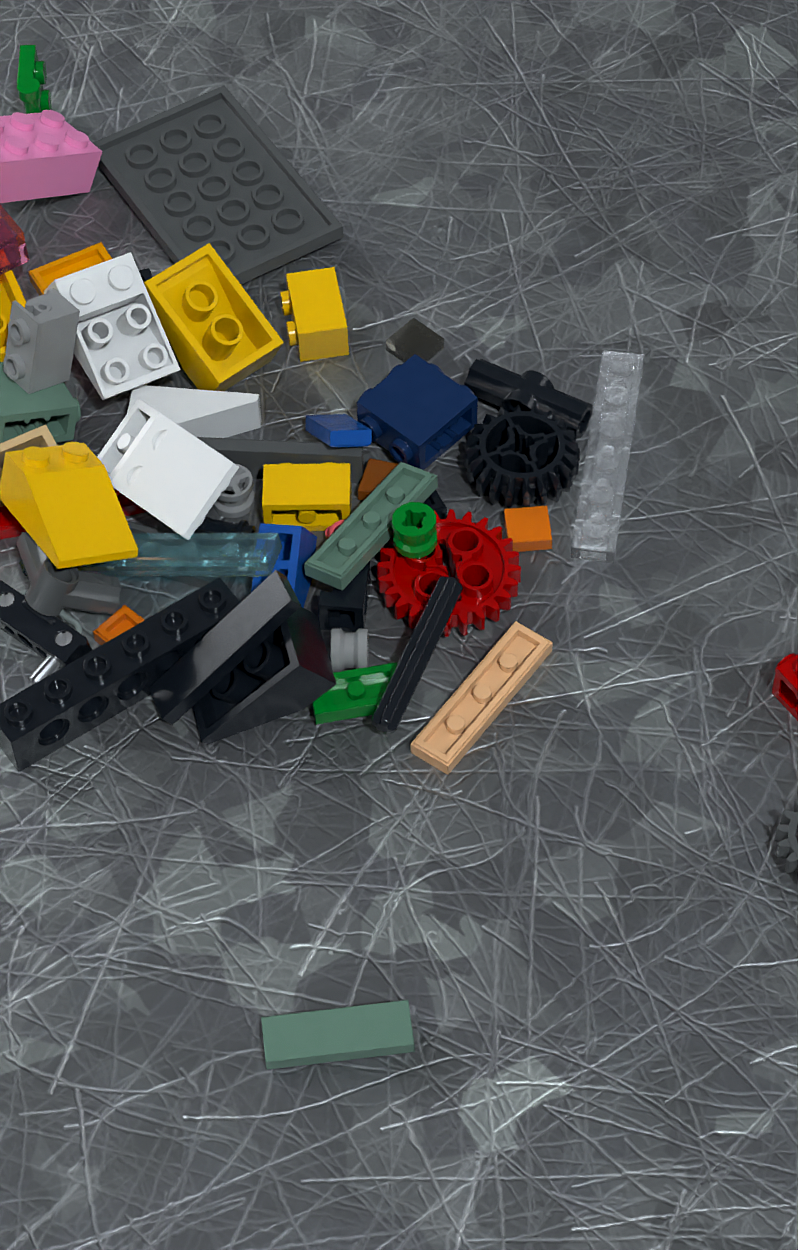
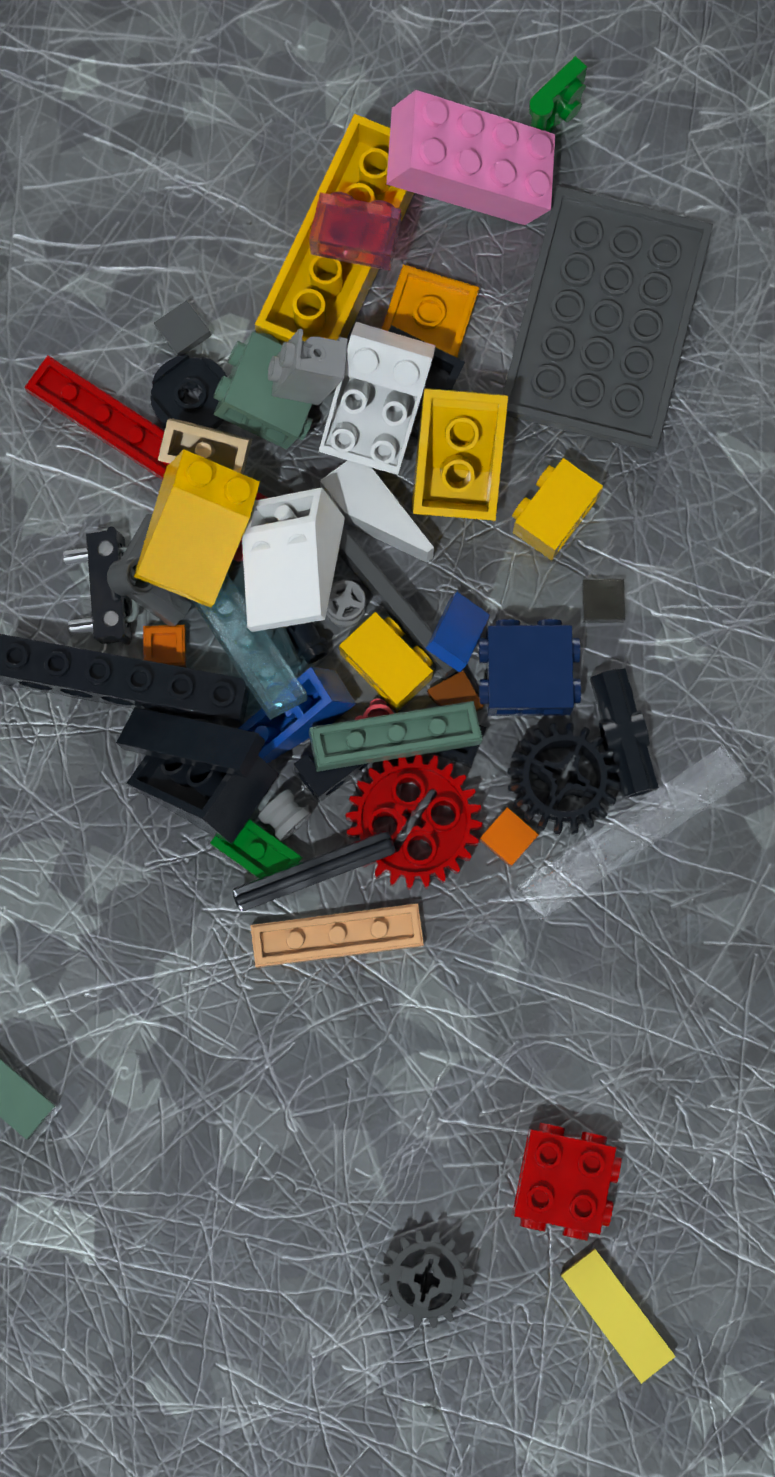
camera: 45 degrees right, 25 degrees up
green wheel [392,502,437,558] -> none

